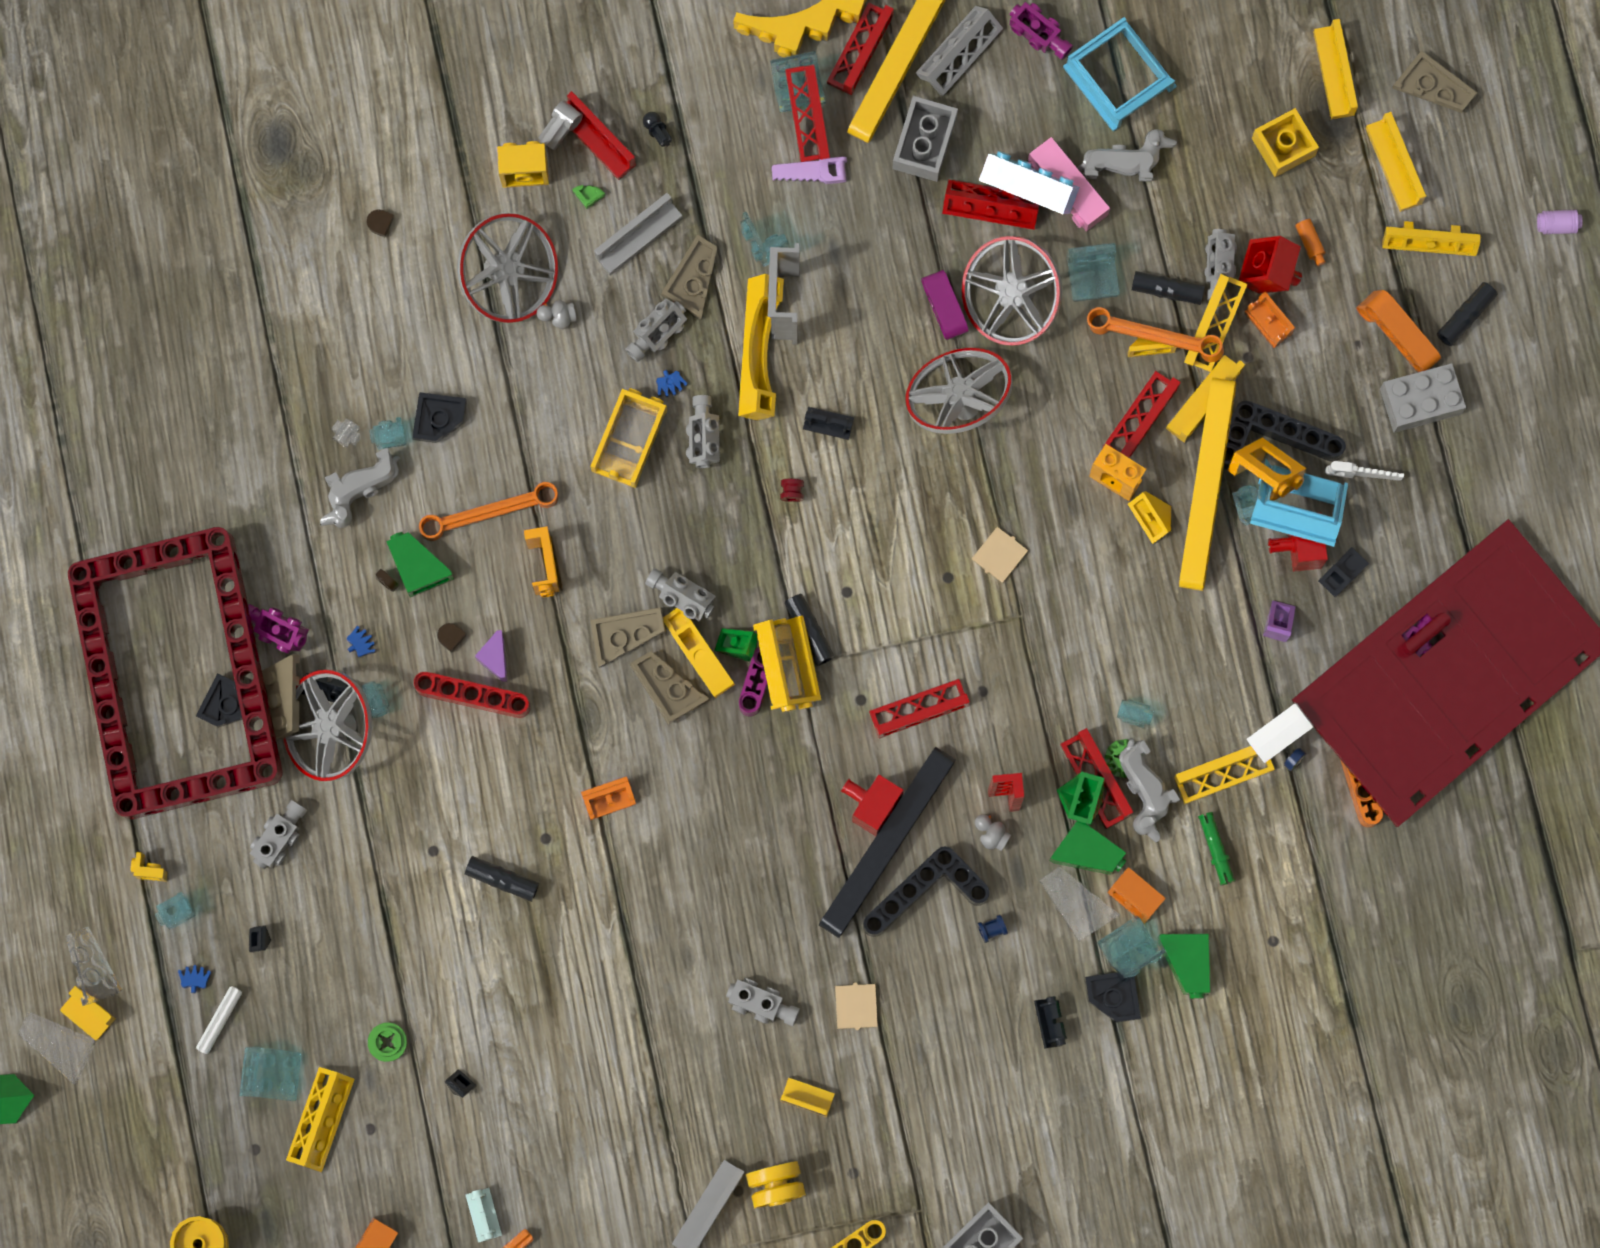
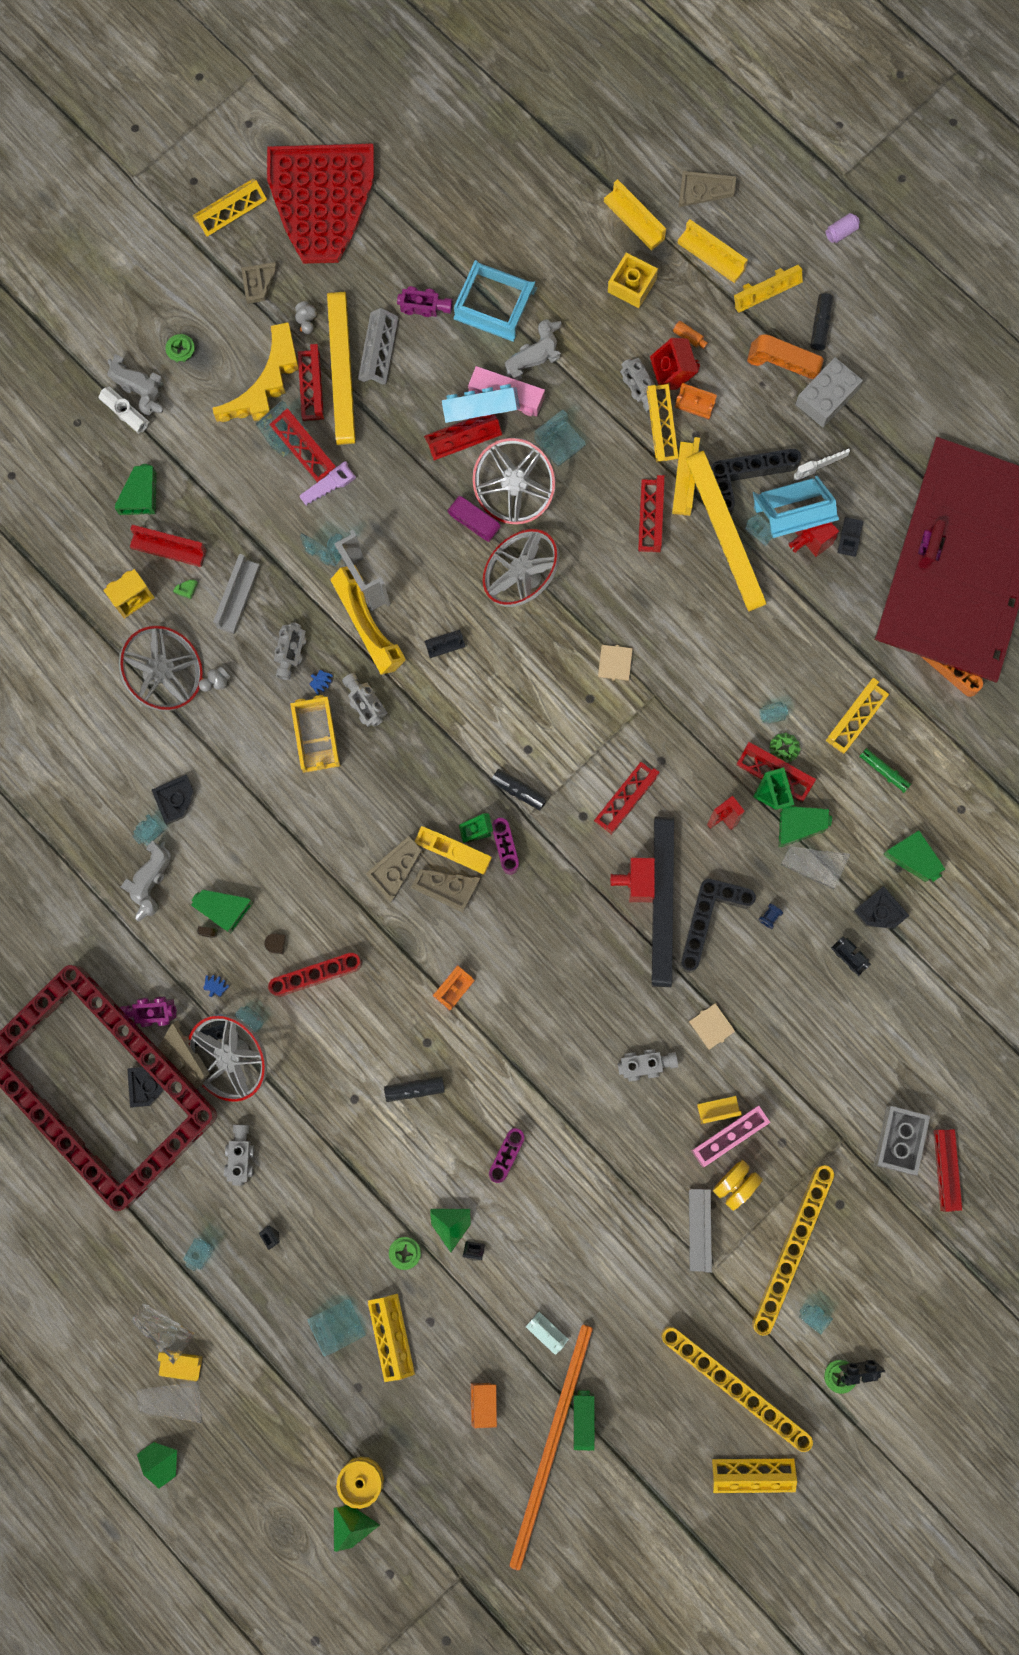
camera: 25 degrees left, 0 degrees up
yellow bracket [131,852,167,882] -> none
blue piece [178,965,211,993] -> none
white axle [196,986,242,1054] -> none
clear gear [331,418,361,448] -> none
dark brown tile [367,209,394,238] -> none
orange piece [419,482,558,541] -> none
medium lavender slope [475,630,507,682] -> none
light orange panel [524,526,560,598] -> none
light grey piece [538,100,583,150] -> none
black axle [643,112,672,147] -> none
light grey brick [645,568,716,621] -> none
dark tan wing [661,234,717,320] -> none
yellow door [753,616,821,712] -> none
dark red wheel [780,478,804,502] -> none
light grey brick [892,96,958,182] -> none
light grey animal [975,814,1011,851] -> none
orange piece [1087,307,1224,362] -> none
light orange panel [1089,444,1146,501] -> none
clear light blue bracket [1097,916,1166,978] -> none
orange hinge [1107,867,1166,924] -> none
light grey animal [1119,739,1180,843] -> none
yellow slope [1128,338,1177,357] -> none
yellow slope [1128,491,1171,544] -> none
black axle [1131,271,1205,305] -> none
light orange panel [1228,437,1306,501] -> none
white piece [1247,703,1313,763] -> none
medium lavender slope [1263,600,1295,642] -> none
dark blue tile [1284,748,1307,771] -> none
none -> green slope [115,464,157,515]
none -> green slope [430,1209,471,1253]
none -> magenta beam [489,1128,525,1183]
none -> bright pink brick [691,1106,770,1167]

